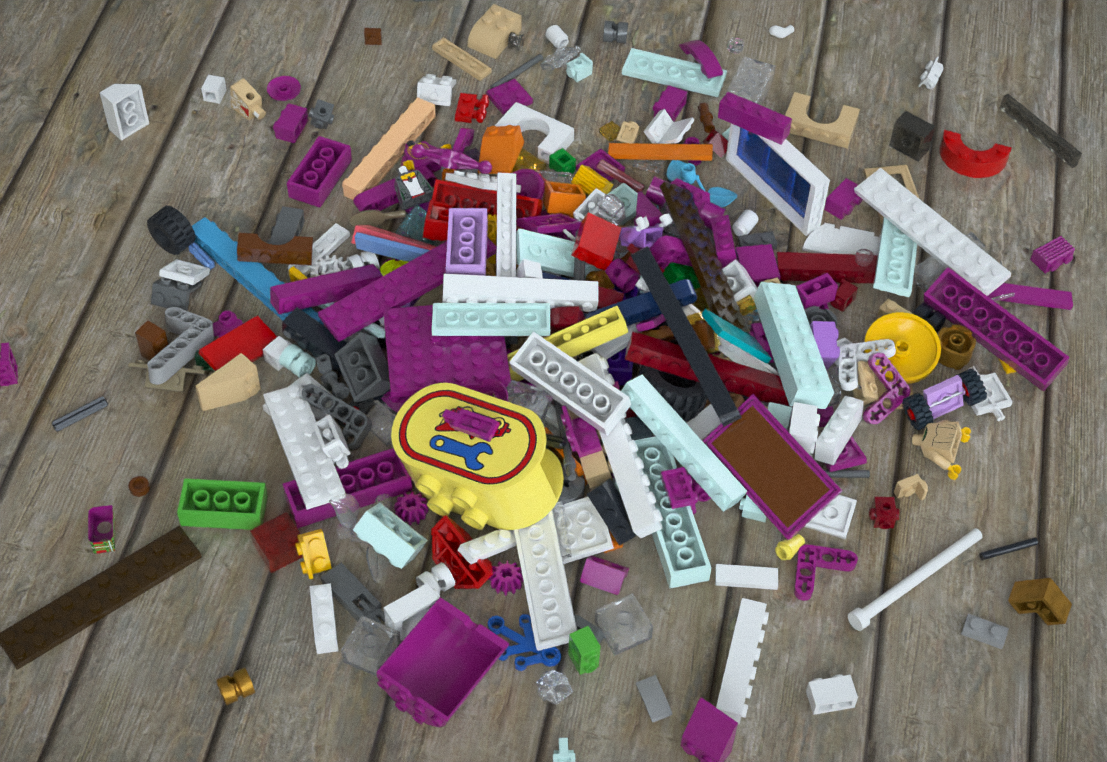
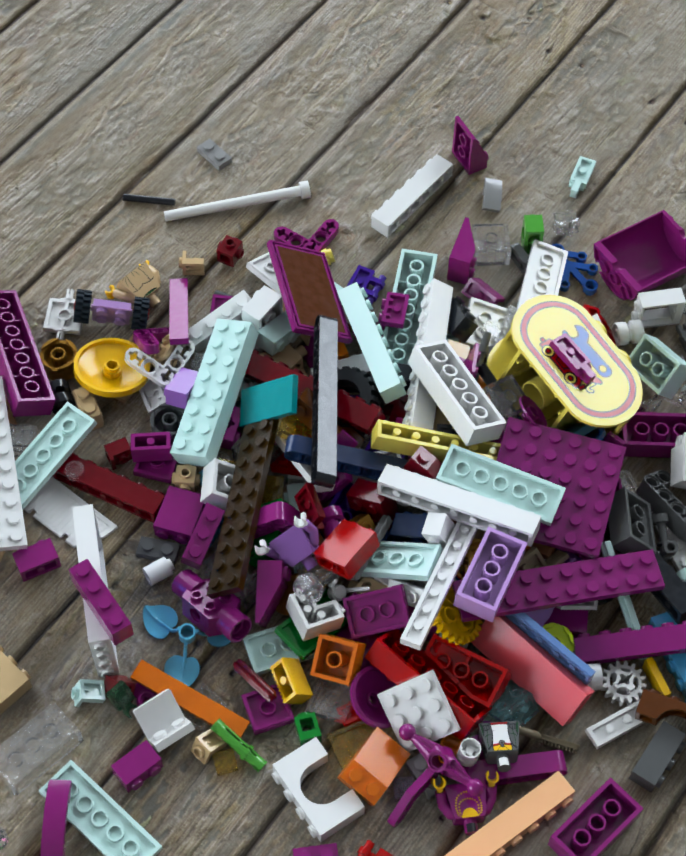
camera: 155 degrees left, 5 degrees up
reddish brown pin [698,102,715,133] -> none
white tile [715,564,778,590] -> none
white brick [806,674,858,715] -> none
pearl gold brick [1008,578,1072,625] -> none
none -> clear green plate [105,680,138,719]
none -> tile [169,278,189,345]
none -> bright green pin [210,718,267,772]
none -> dark purple plate [346,265,386,305]
none -> magenta slope [447,217,477,285]
none -> white wheel [456,738,481,767]
none -> clear tile [481,321,500,340]

